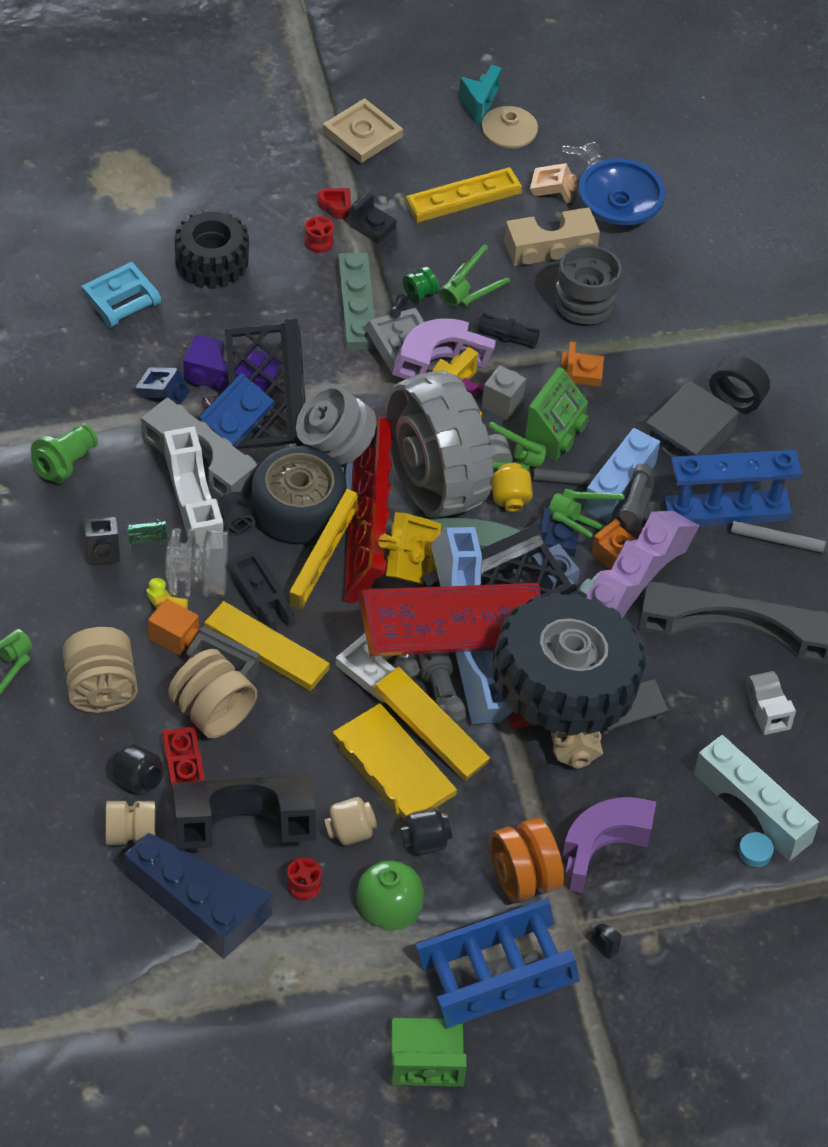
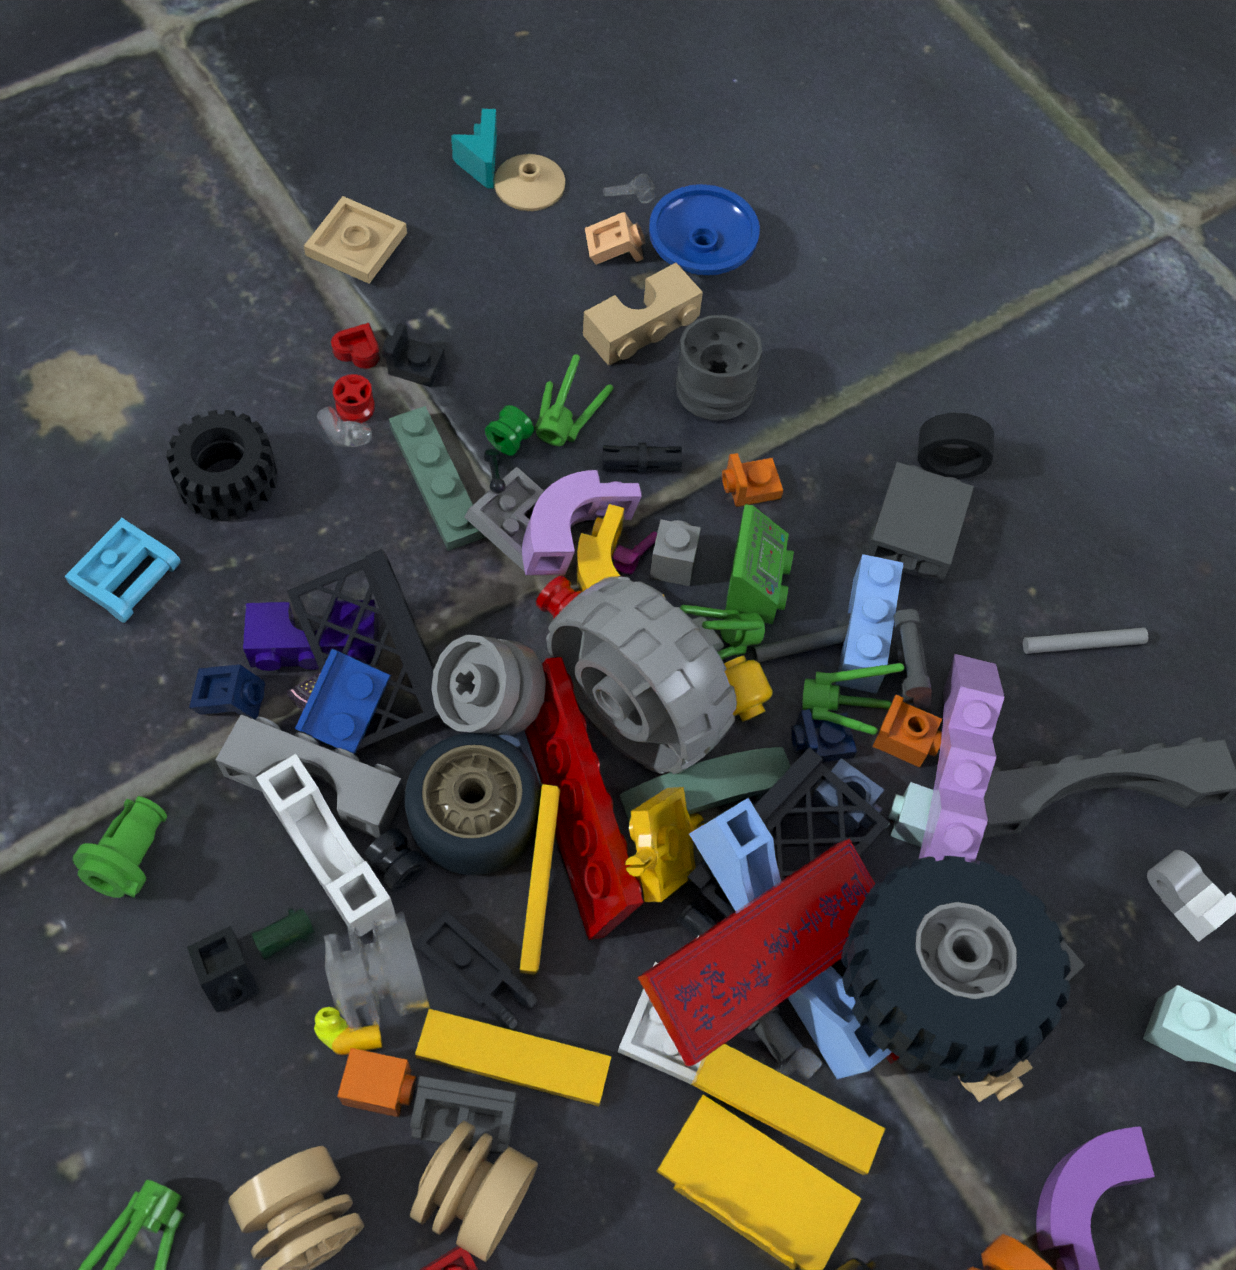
camera: 20 degrees left, 10 degrees up
yellow tile [405,167,522,223] -> none
blue fence [663,450,802,526] -> none
none -> clear arm [317,407,372,447]

